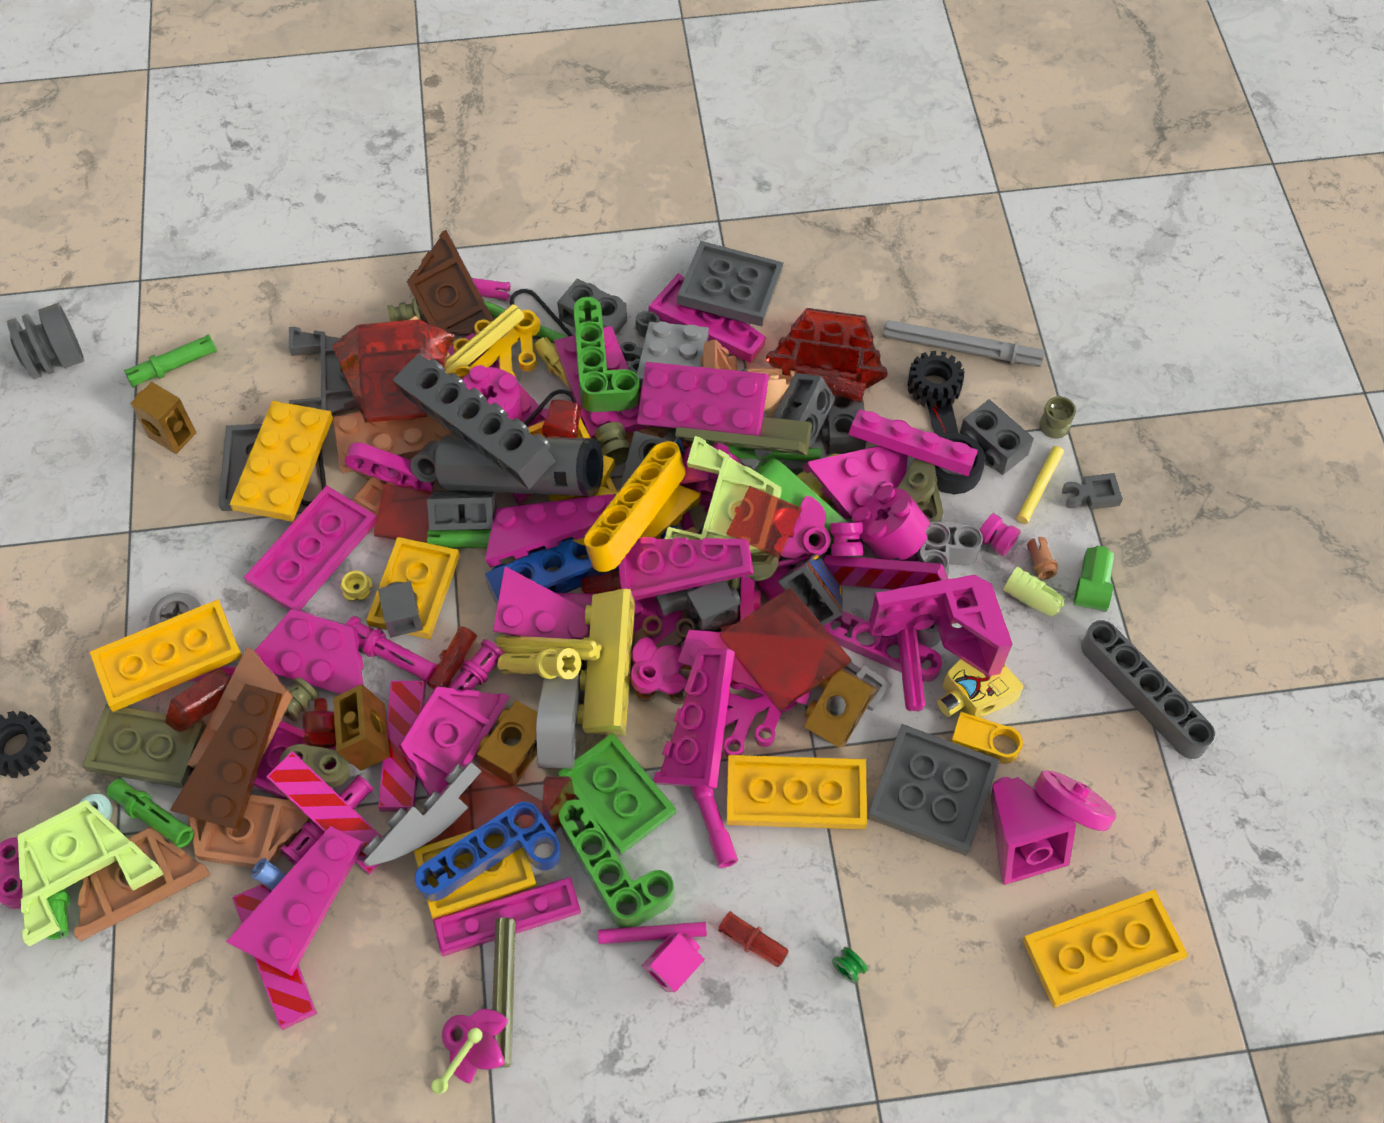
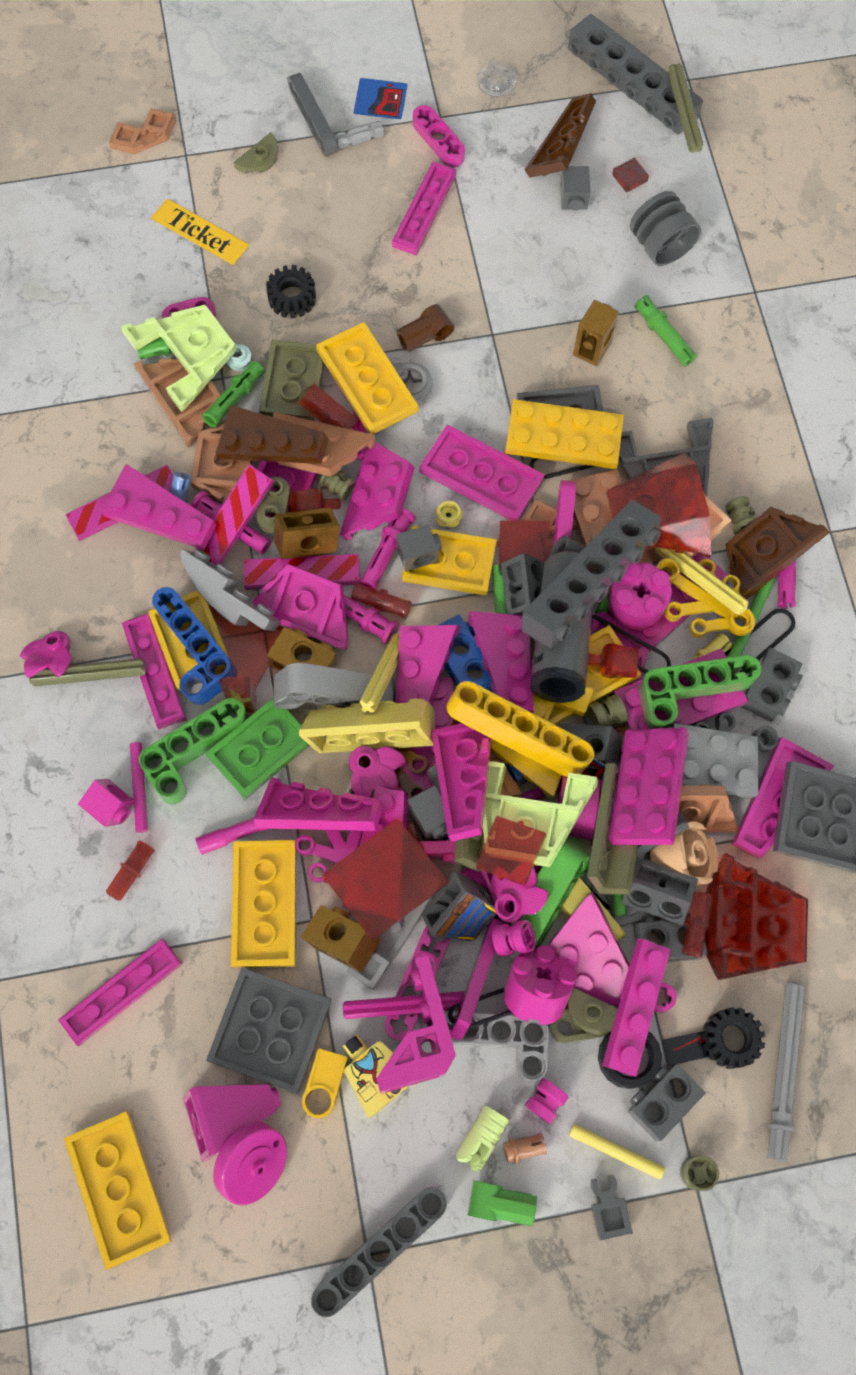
camera: 85 degrees right, 10 degrees up
yellowish green hinge [431,1028,482,1094] -> none
light yellow pin [498,648,581,679] -> none
green bush [832,947,868,984] -> none
none -> dark pink tile [58,938,182,1046]
none -> reddish brown piece [397,304,455,352]

